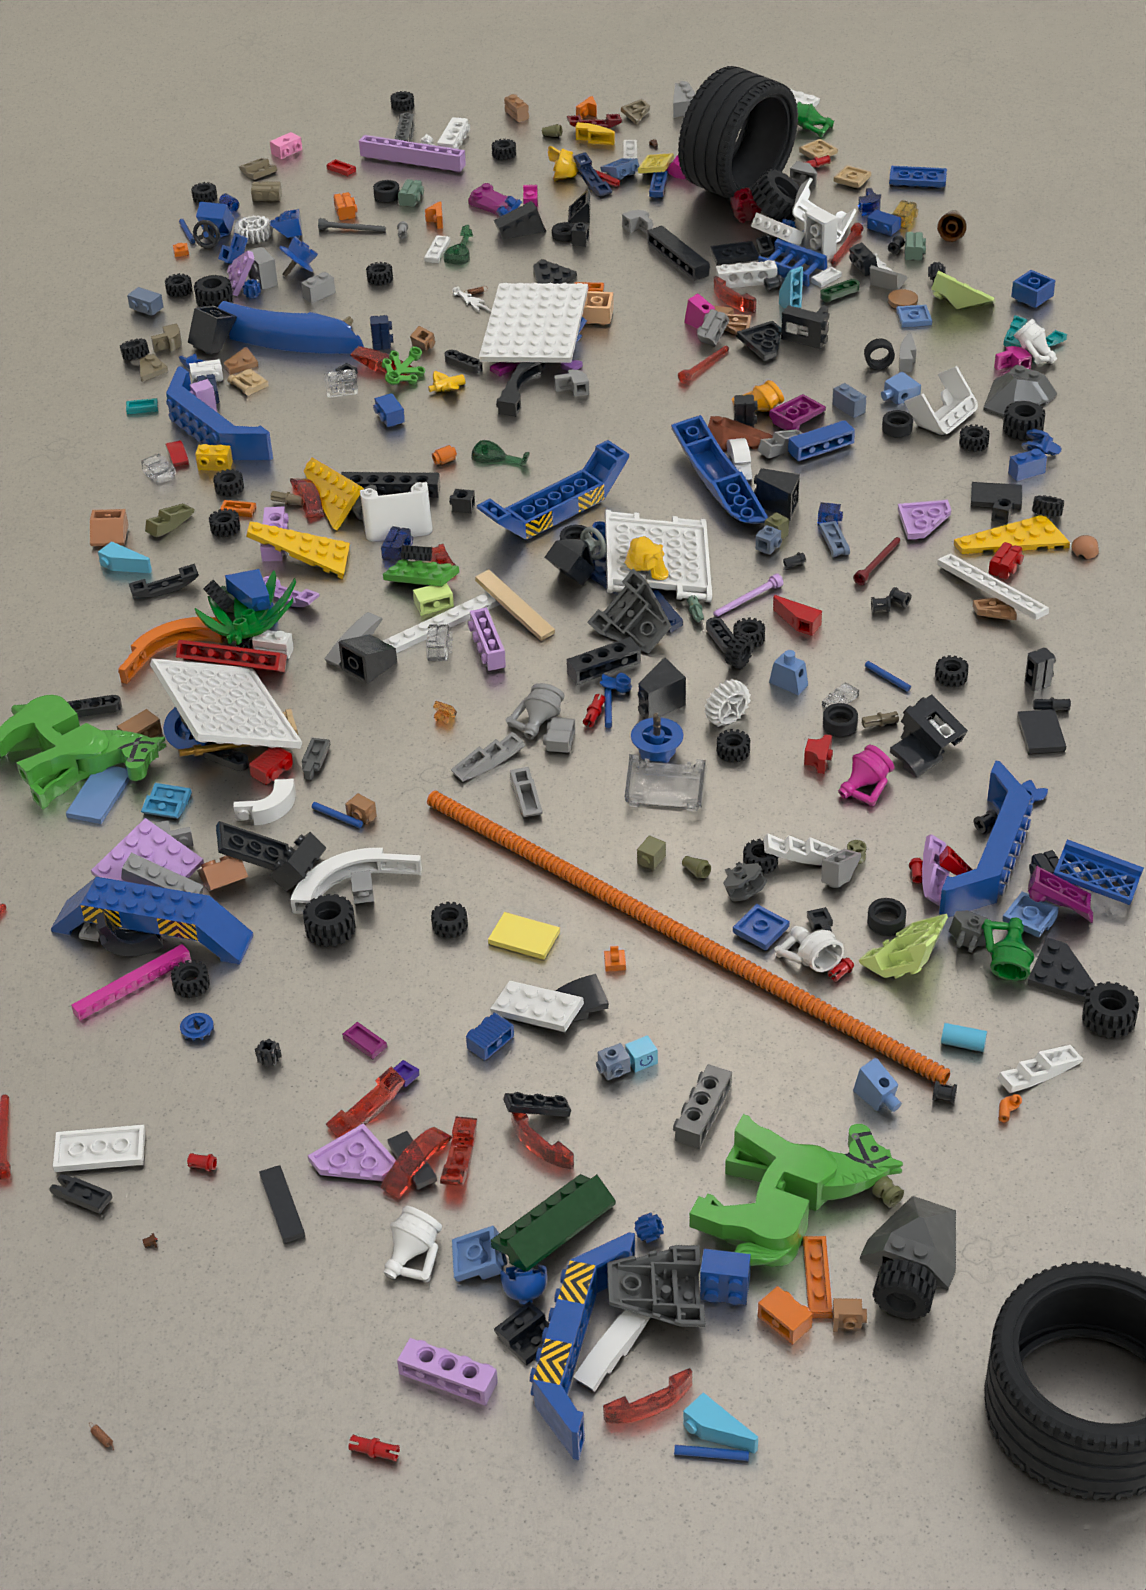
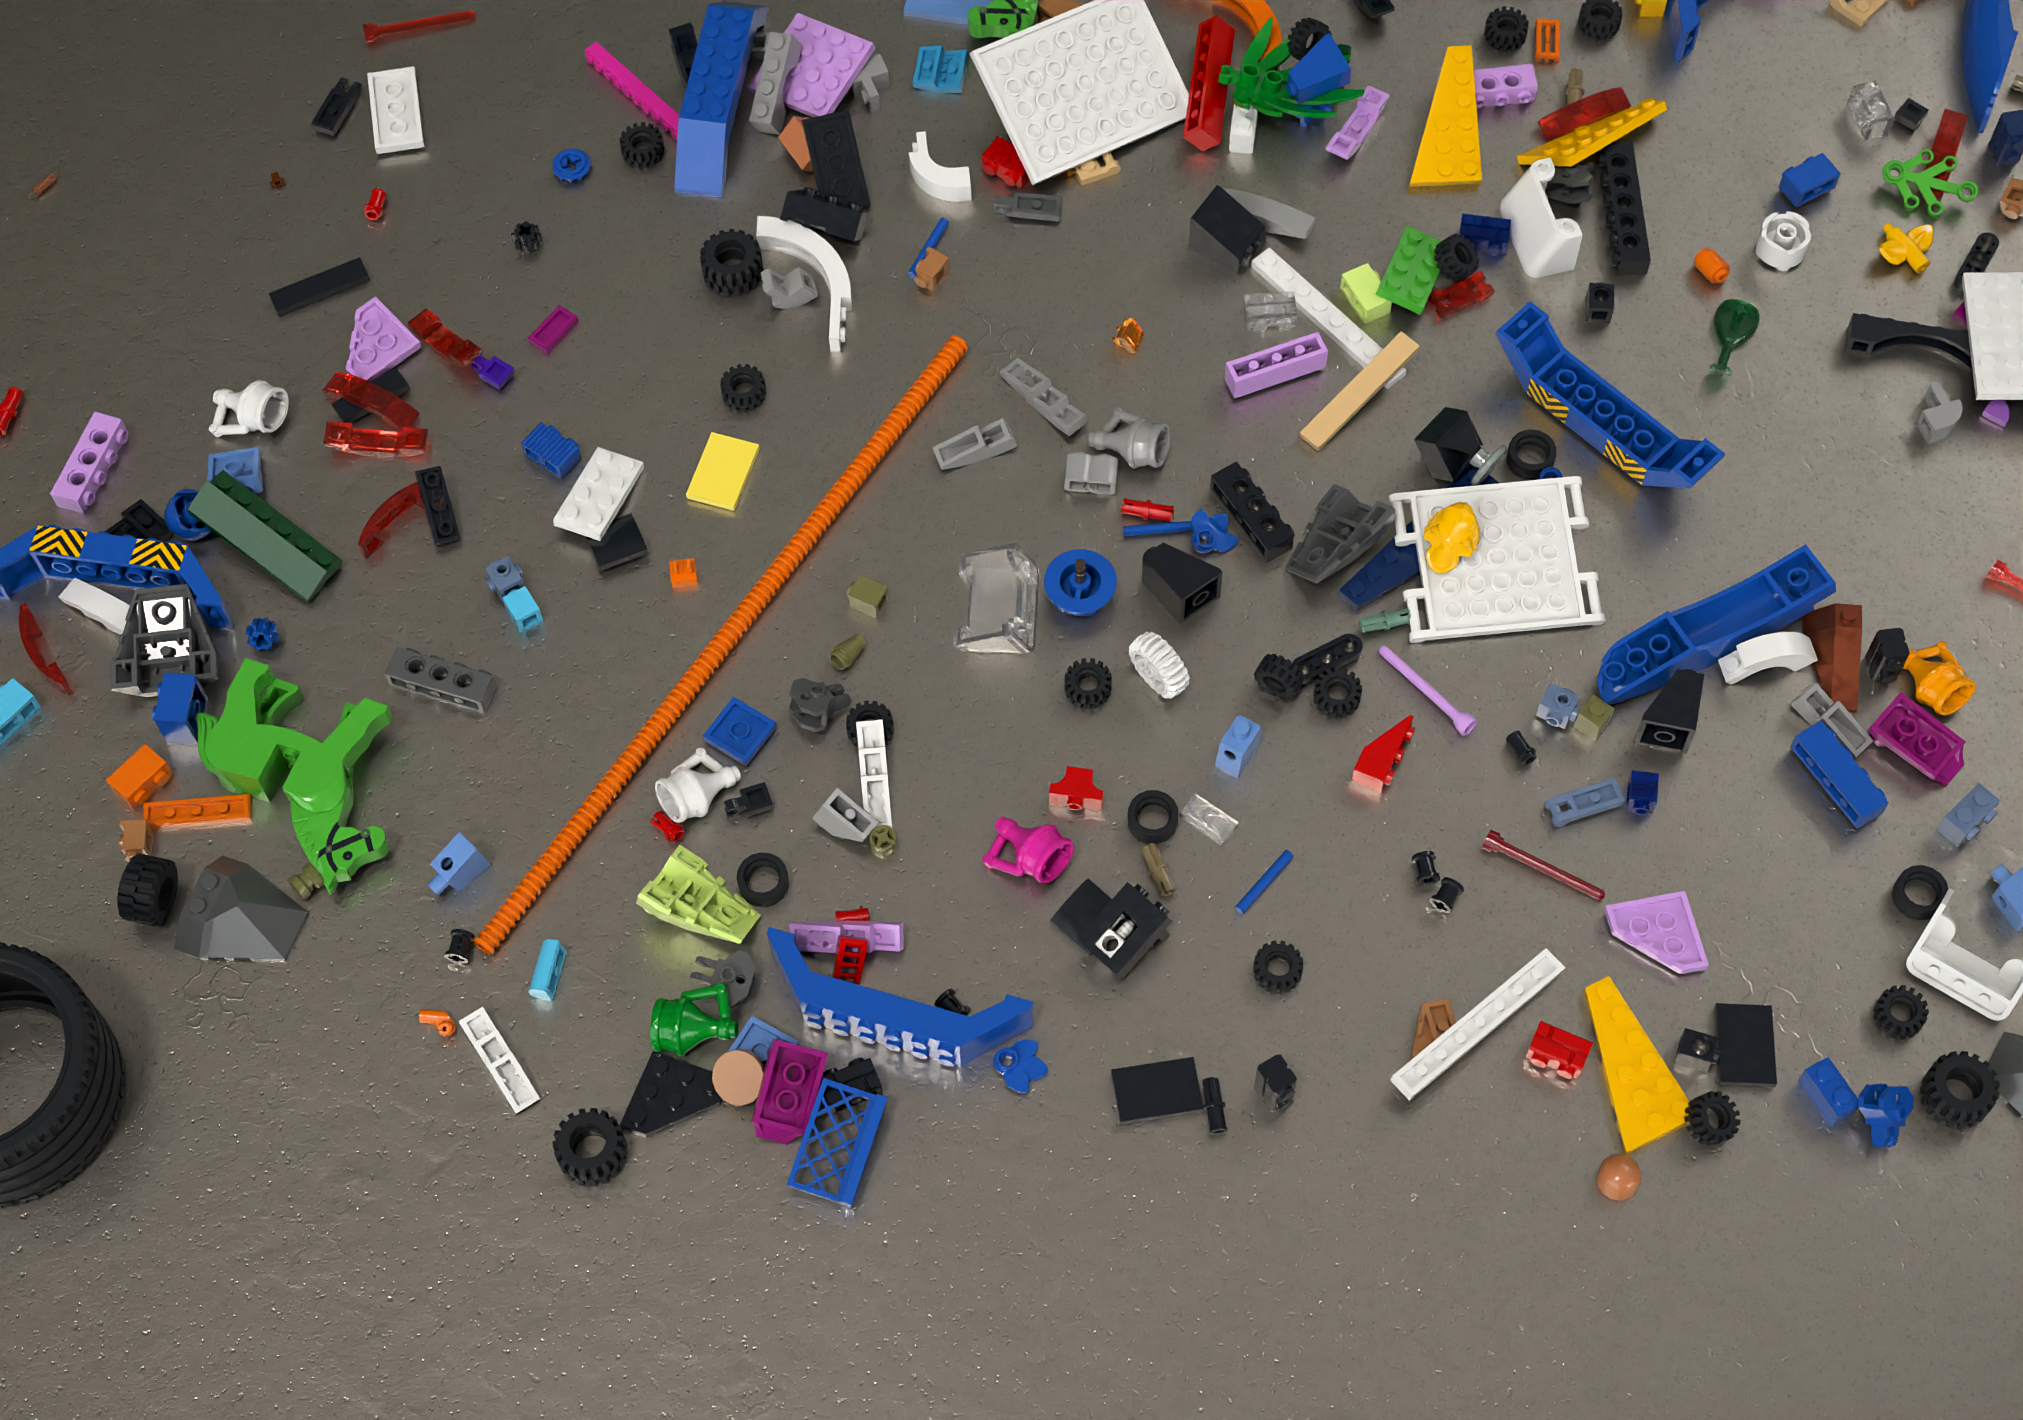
camera: 85 degrees right, 20 degrees up
none -> tile [712,1049,765,1106]
none -> white brick [1756,211,1811,271]

